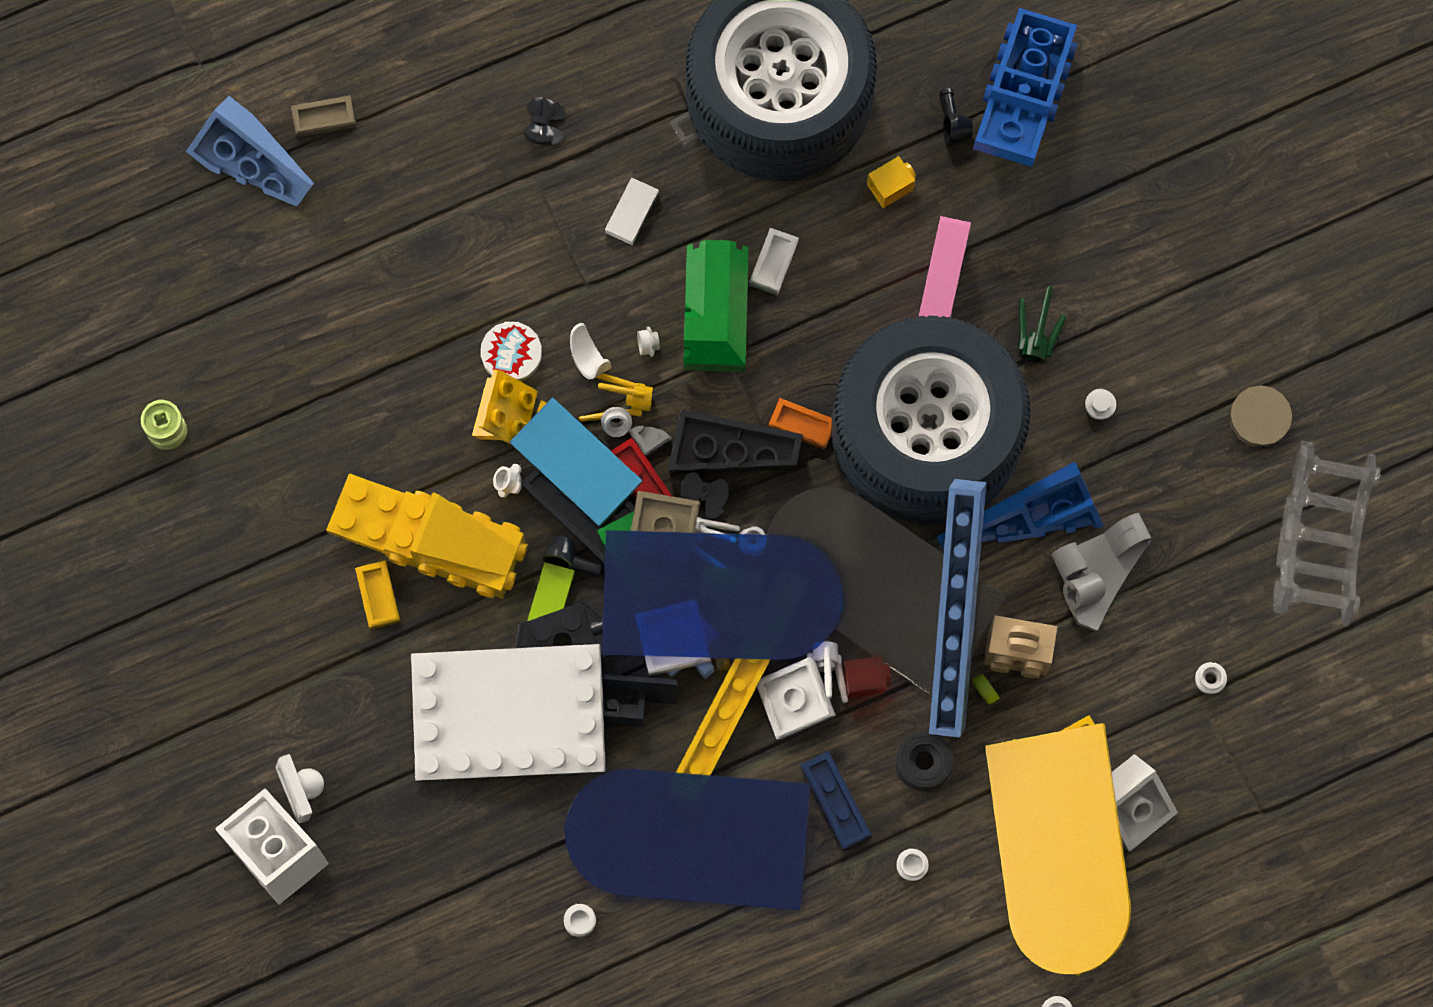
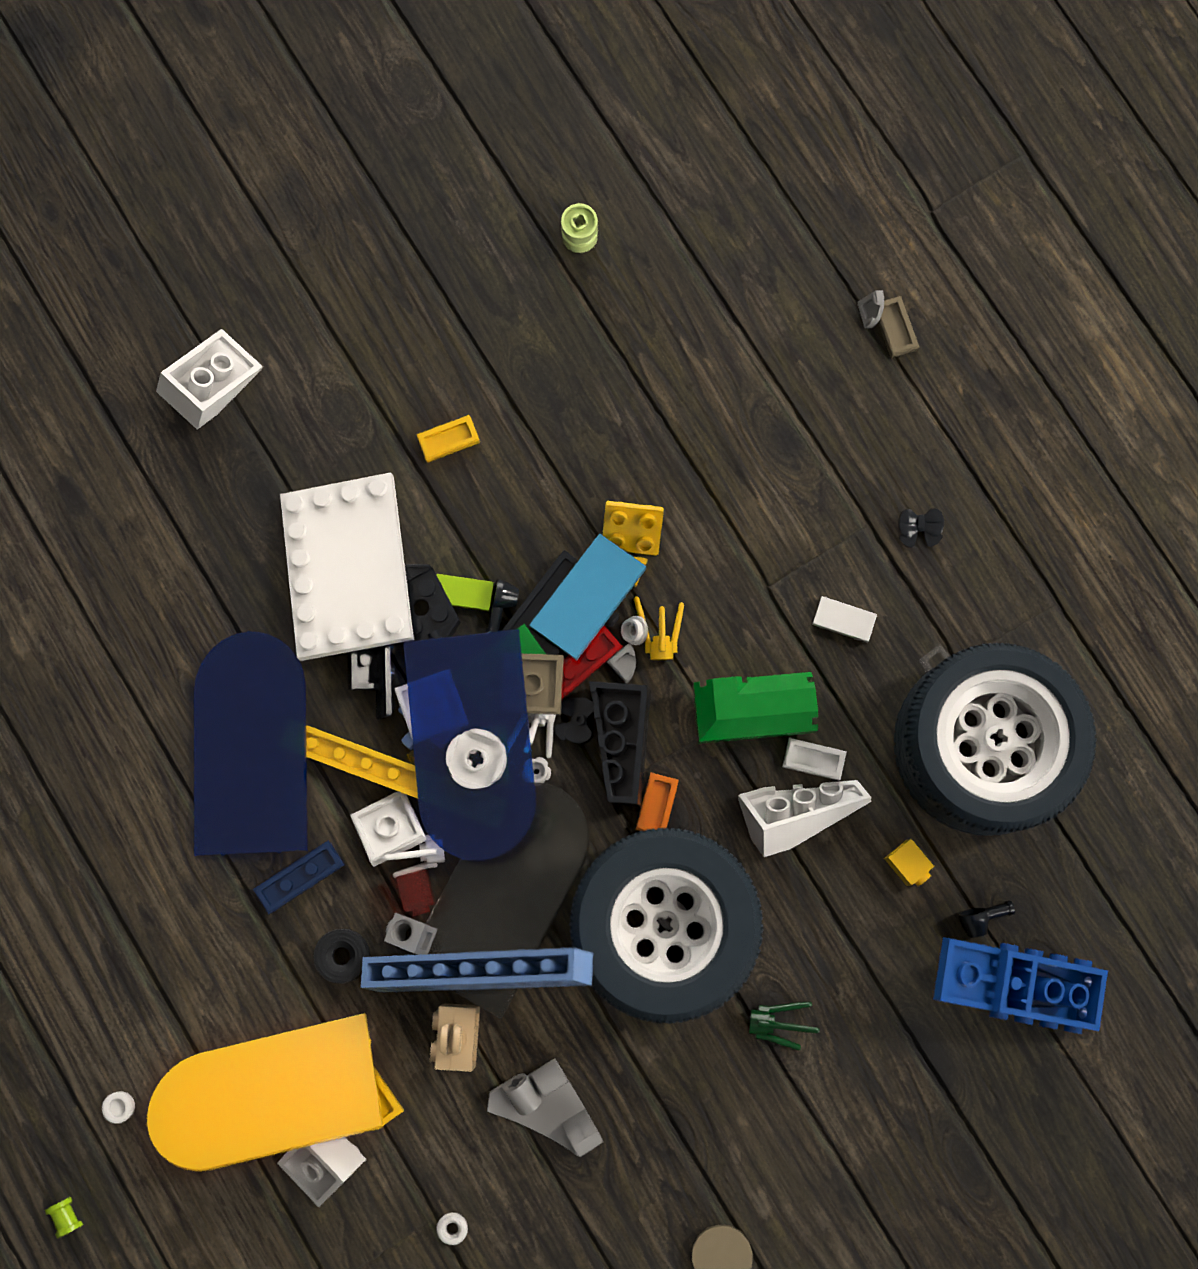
camera: 85 degrees right, 5 degrees up
medium blue wedge [186,96,314,206] -> none
white tile [276,754,324,823] -> none
yellow wedge [326,473,528,599] -> none
tile [481,322,542,381] -> none
white plate [493,464,522,498] -> none
white tile [564,904,596,937] -> none
white helmet [570,323,612,379] -> none
white plate [637,327,660,357] -> none
white plate [896,849,928,881] -> none
bright pink slope [919,216,971,317] -> none
blue wedge [937,462,1104,551] -> none
lime tile [972,673,1000,705] -> none
white plate [1085,389,1116,420] -> none
none -> light grey brick [384,913,438,955]
none -> white plate [446,729,507,789]
none -> white wedge [738,780,871,857]
none -> light grey tile [857,290,884,328]

